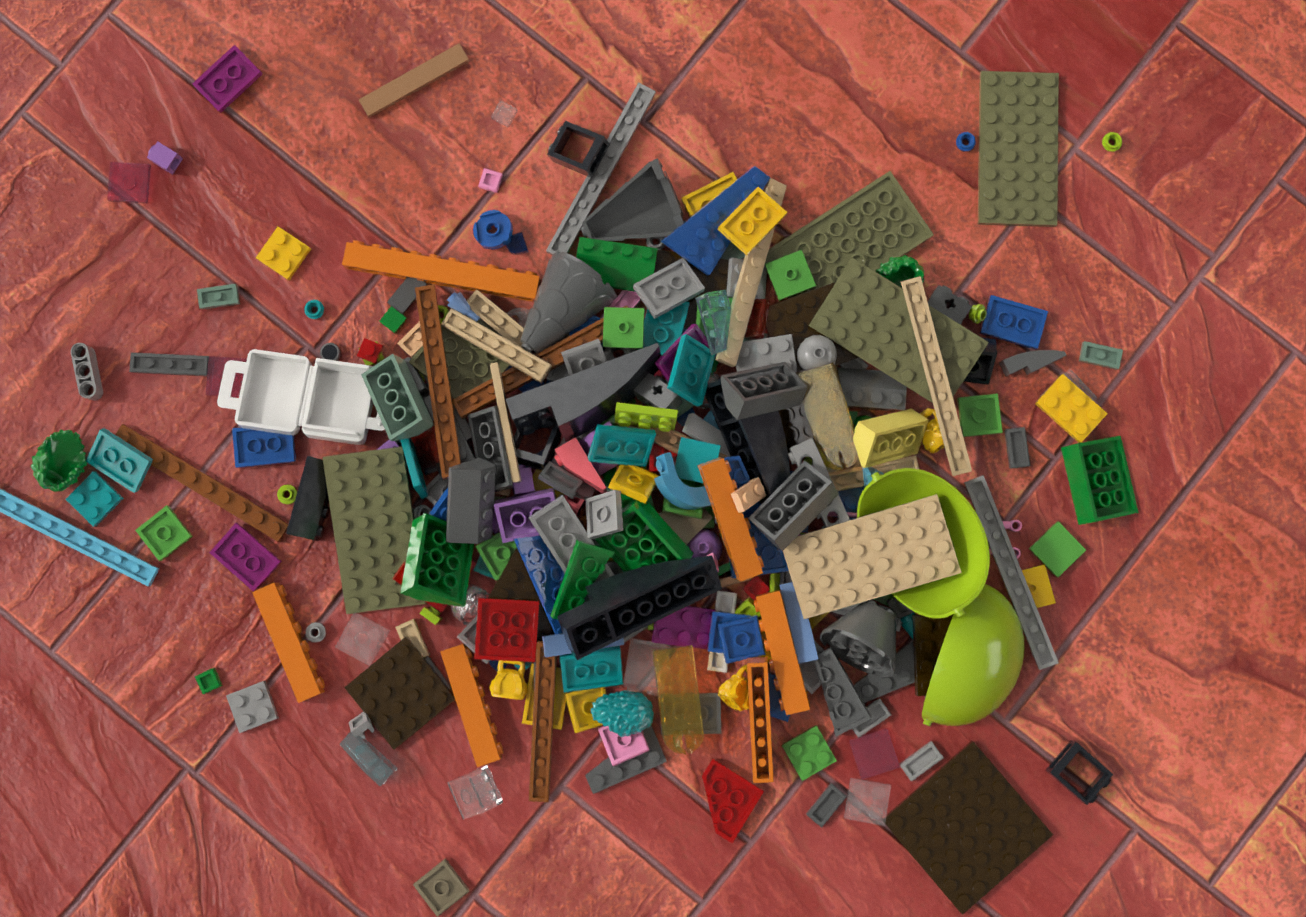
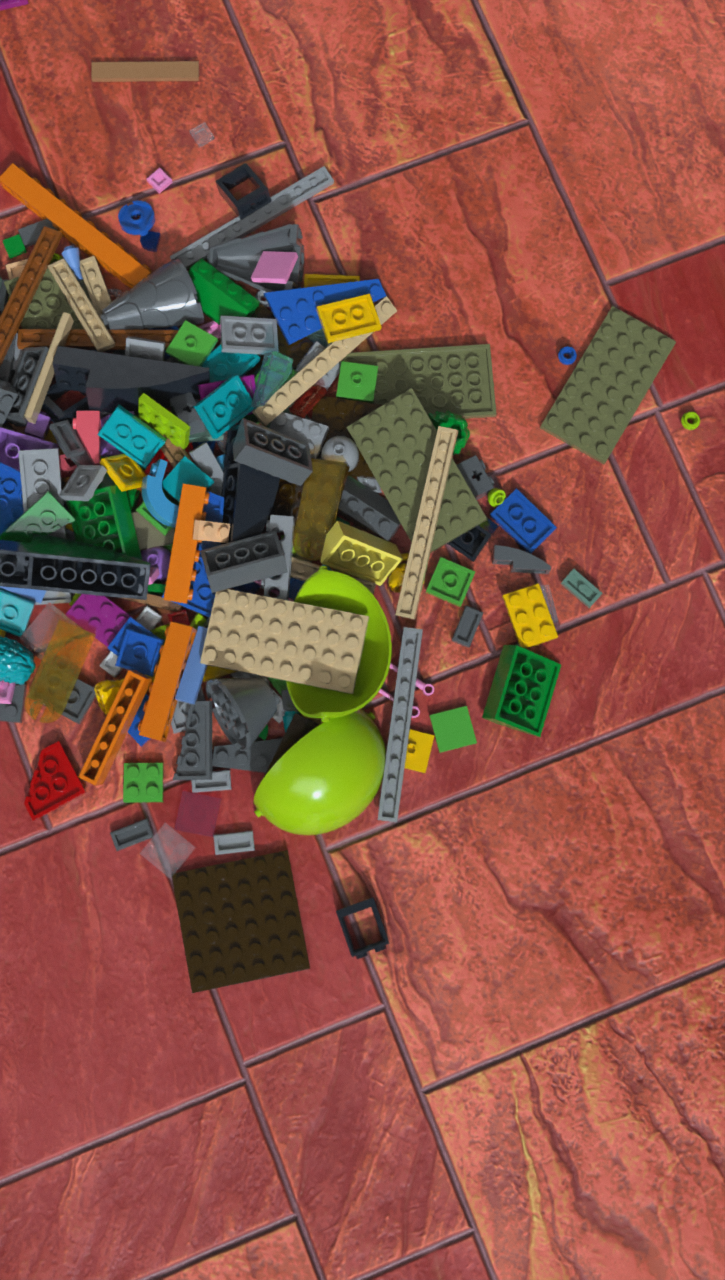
camera: 20 degrees right, 5 degrees down
none -> bright pink tile [251,251,298,284]

